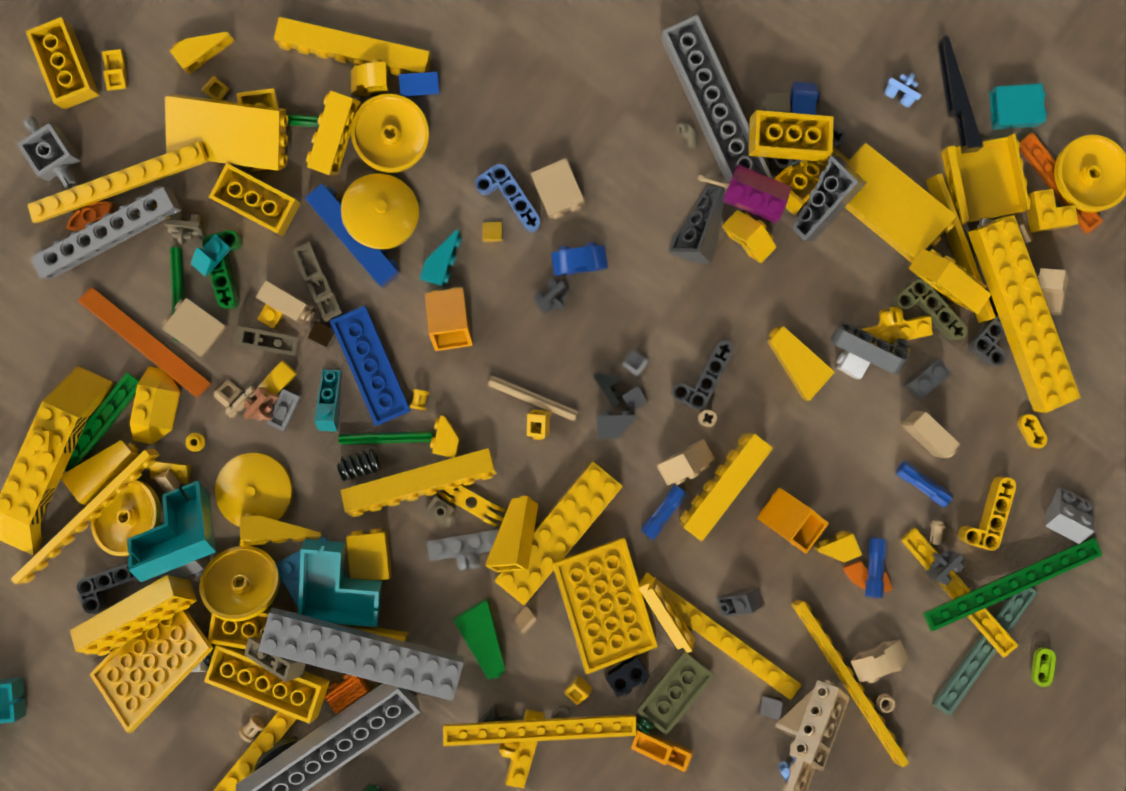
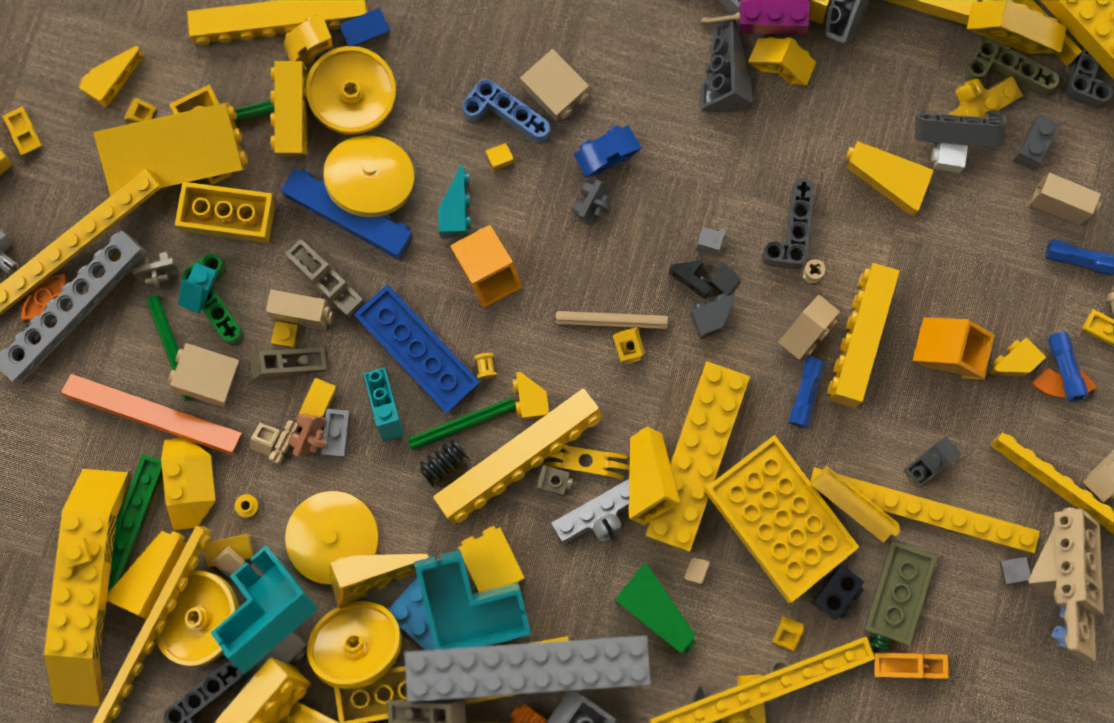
camera: 20 degrees left, 10 degrees down
dark brown slope [307,321,335,347] -> none

